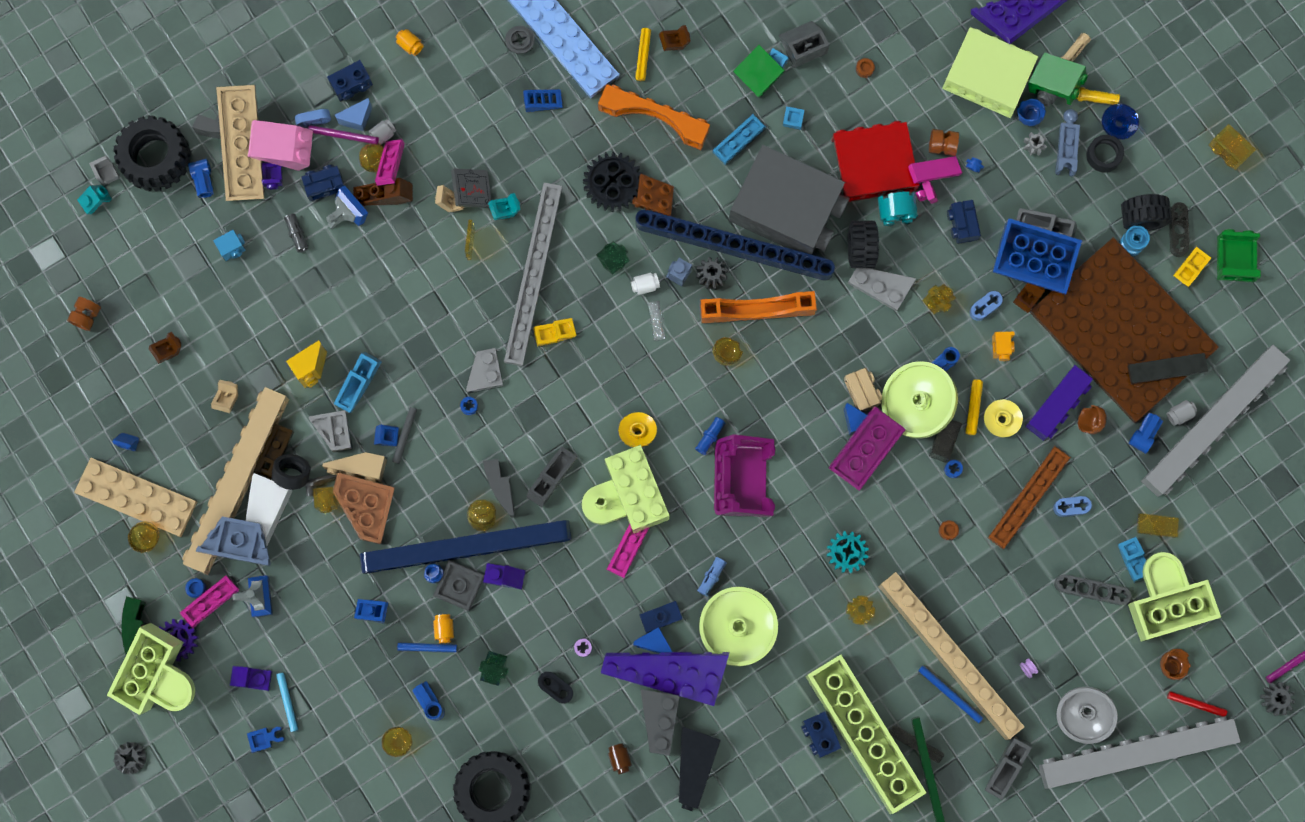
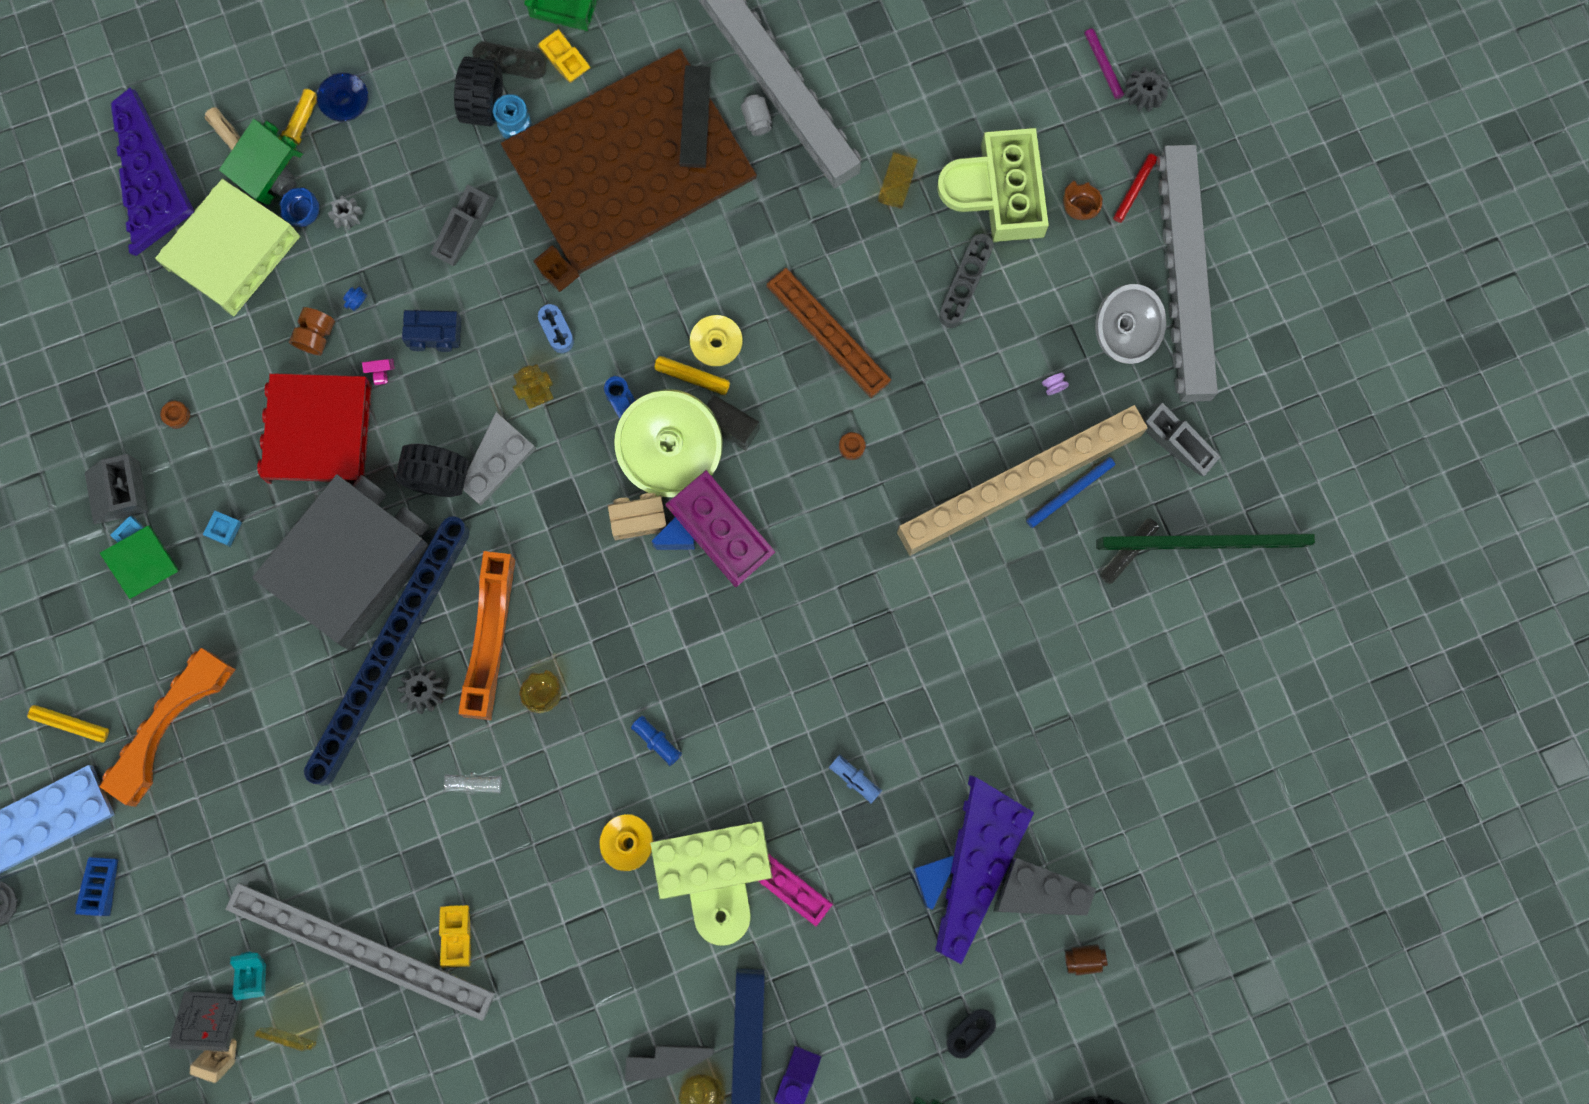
camera: 80 degrees left, 0 degrees up
blue bush [460,397,478,415] -> none
light grey wing [466,348,503,393] -> none
dark grey slope [526,446,577,508] -> none
lavender bush [574,639,592,657] -> none
black gear [583,152,643,212] -> none
clear green brick [596,241,630,275] -> none
white brick [631,273,660,295] -> none
dark orange hinge [632,174,674,216] -> none
dark blue plate [639,601,683,633] -> none
reddish brown bracket [659,25,691,51] -> none
sand blue brick [666,258,692,286] -> none
black slope [679,727,721,812] -> none
yellowish green dish [699,587,778,666] -> none
dark azure tile [713,114,766,165] -> none
magenta windscreen [714,434,776,517] -> none
dark blue brick [801,712,841,758] -> none
yellowish green brick [805,655,926,814] -> none
teal gear [826,531,869,574] -> none
clear yellow brick [846,596,875,625] -> none
teal brick [878,192,918,226] -> none
dark pink tile [908,156,962,184] -> none
blue bush [944,460,963,478] -> none
light orange brick [992,332,1015,361] -> none
blue slope [993,218,1082,294] -> none
dark purple brick [1025,365,1093,441] -> none
medium blue beam [1053,496,1092,517] -> none
sand blue plate [1055,109,1080,177] -> none
dark orange hair [1078,405,1107,434] -> none
black tyre [1086,135,1124,173] -> none
dark azure slope [1118,537,1146,583] -> none
blue piece [1128,413,1163,454] -> none

